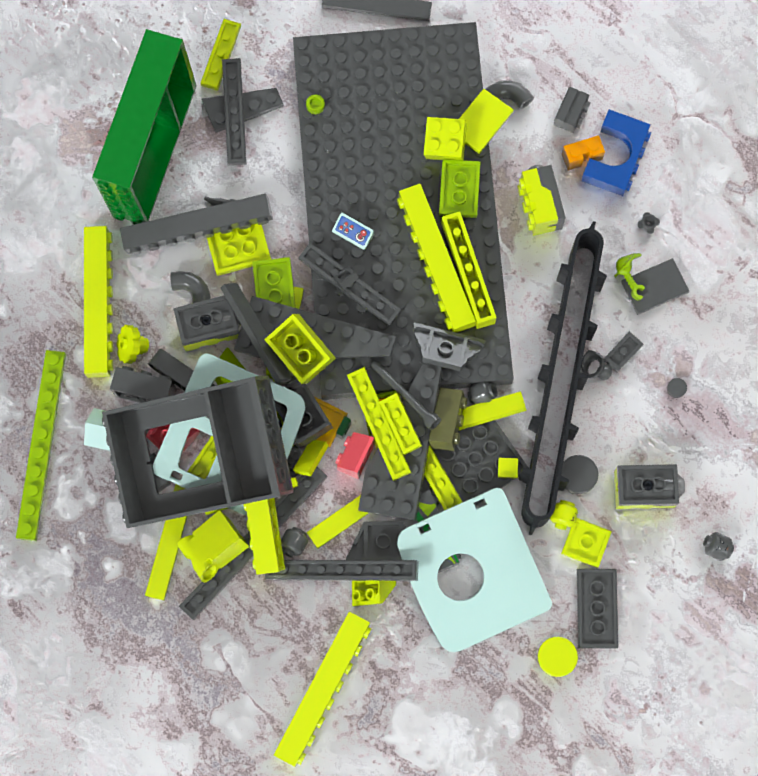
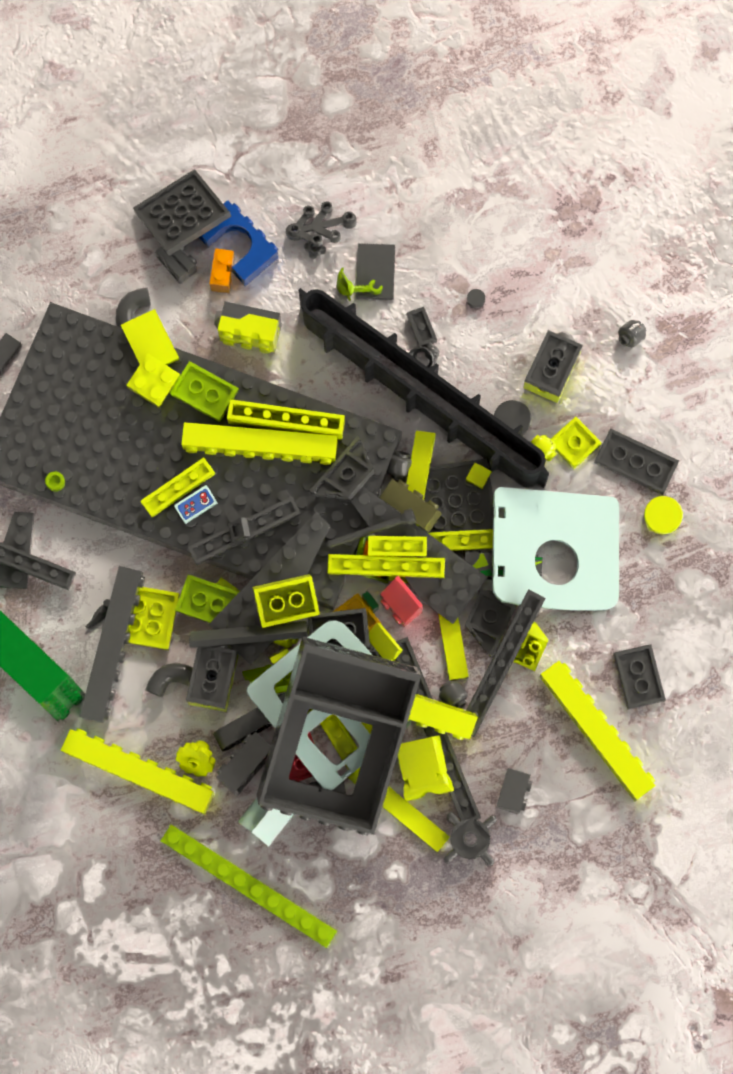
camera: 65 degrees left, 0 degrees up
none -> dark grey plate [133,169,232,256]
none -> neon yellow plate [141,457,215,518]
none -> neon yellow tile [268,648,289,664]
none -> dark grey plant [285,201,357,247]
none -> dark grey plate [444,812,497,867]
none -> dark grey brick [496,768,533,814]
none -> dark grey tile [613,644,666,710]

